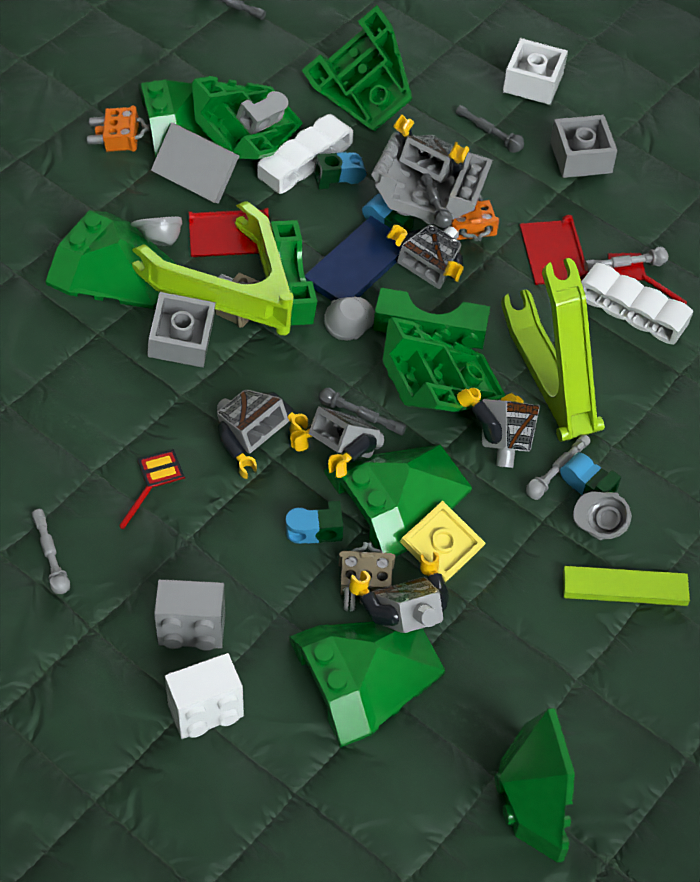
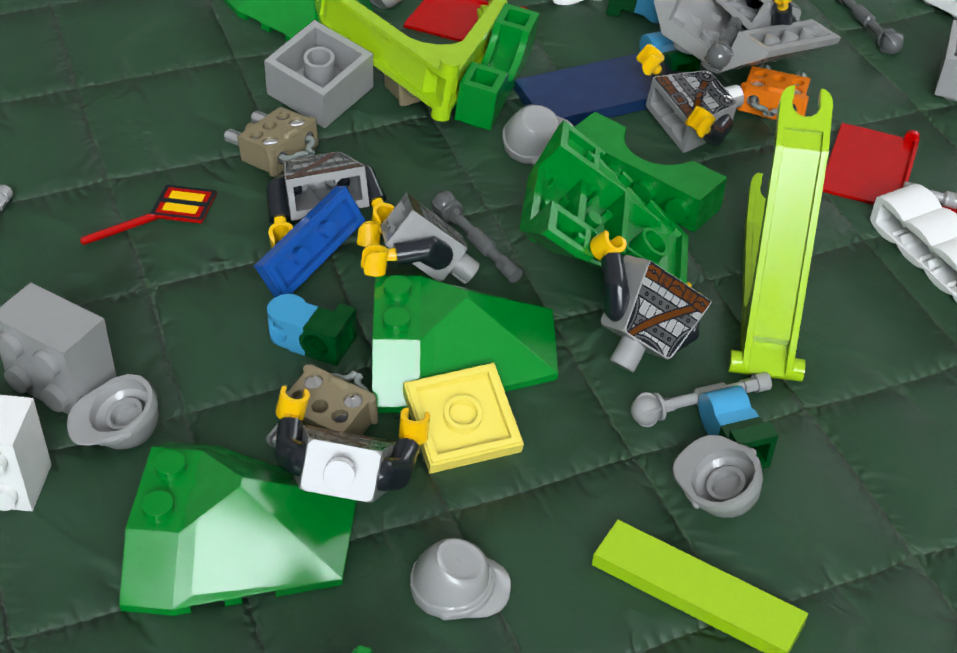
camera: 30 degrees right, 10 degrees down
none -> light grey hat [67,374,159,450]
none -> dark tan piece [224,107,319,177]
none -> blue tile [254,186,365,298]
none -> light grey hat [410,538,511,620]

